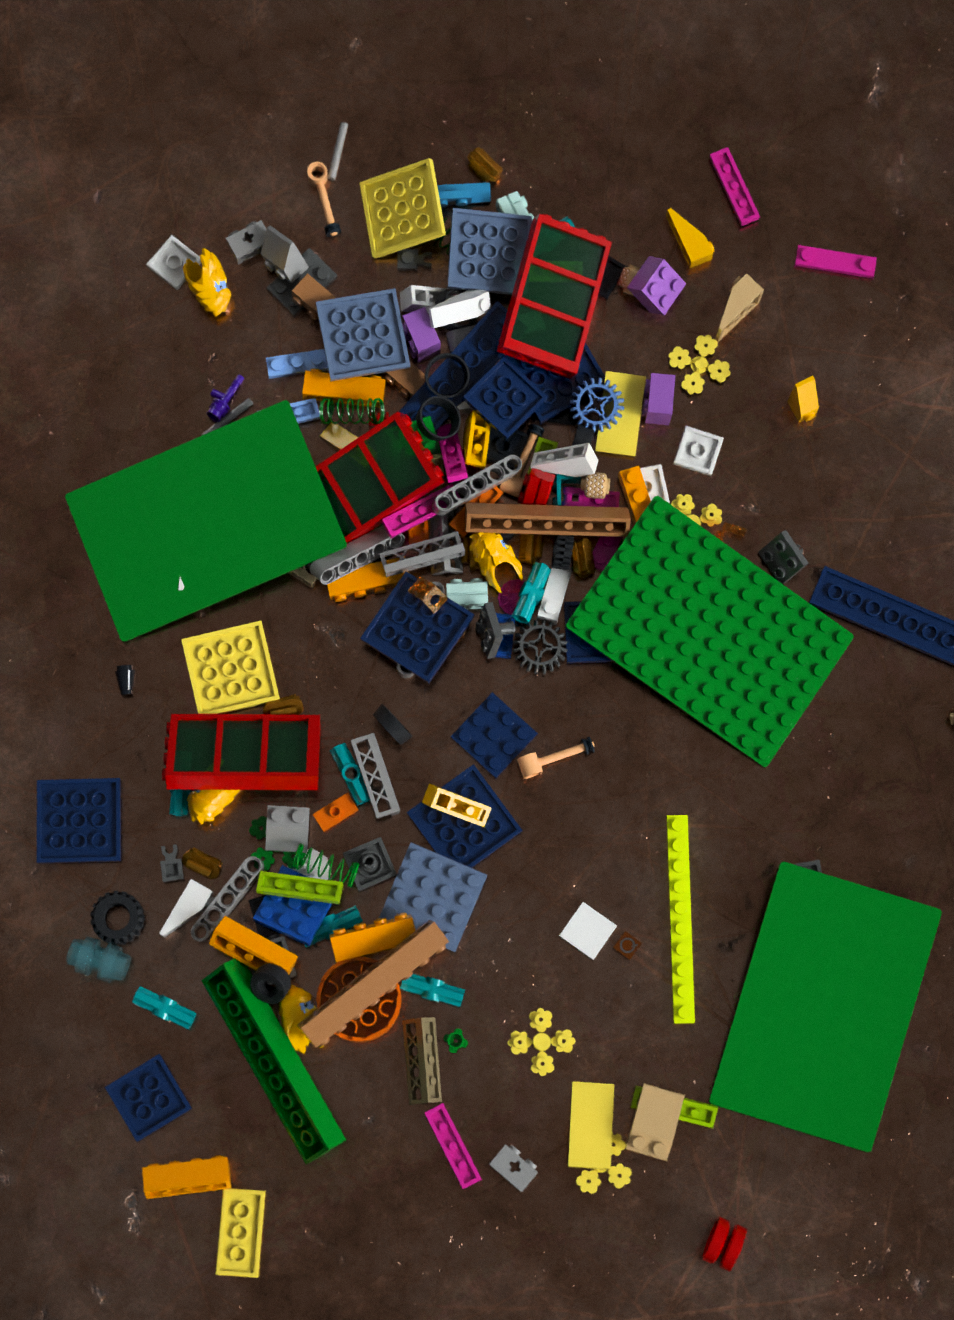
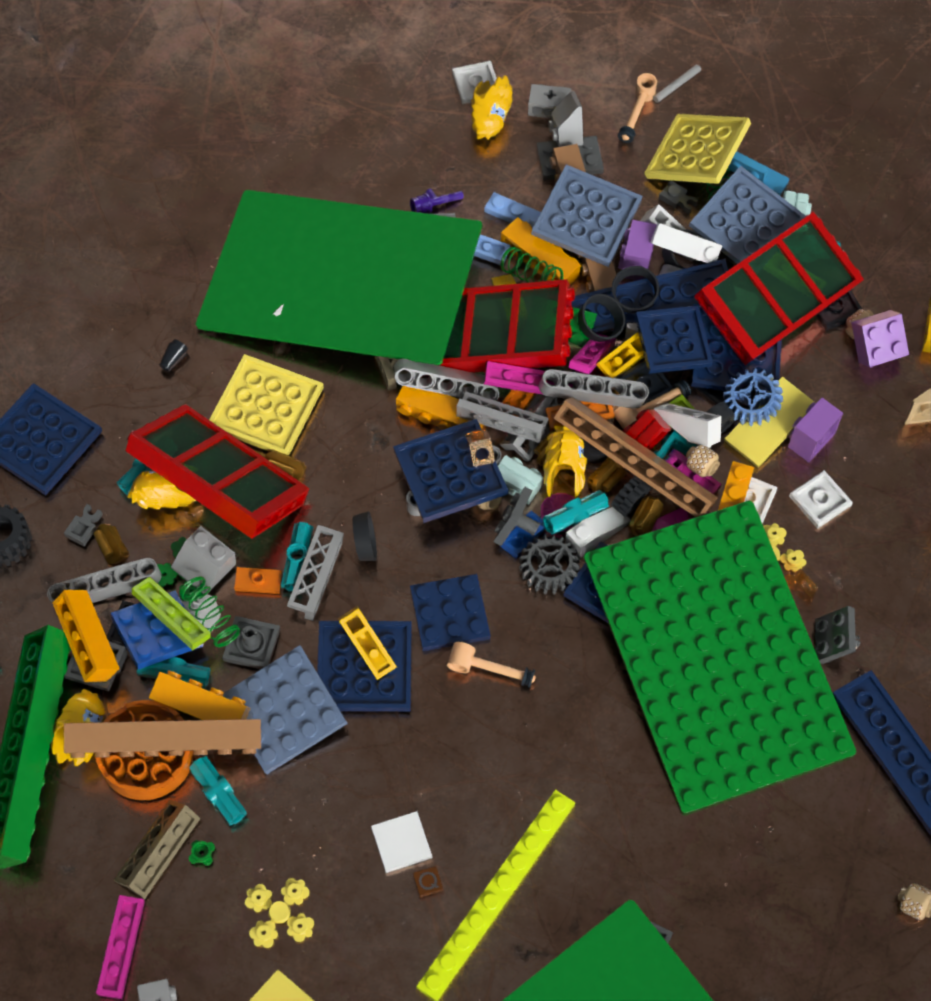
camera: 40 degrees right, 15 degrees down
white slope [159,879,215,938] -> none
black tyre [250,963,291,1004] -> none
pearl gold piece [467,147,503,183] -> none
light yellow plant [668,335,731,395] -> none

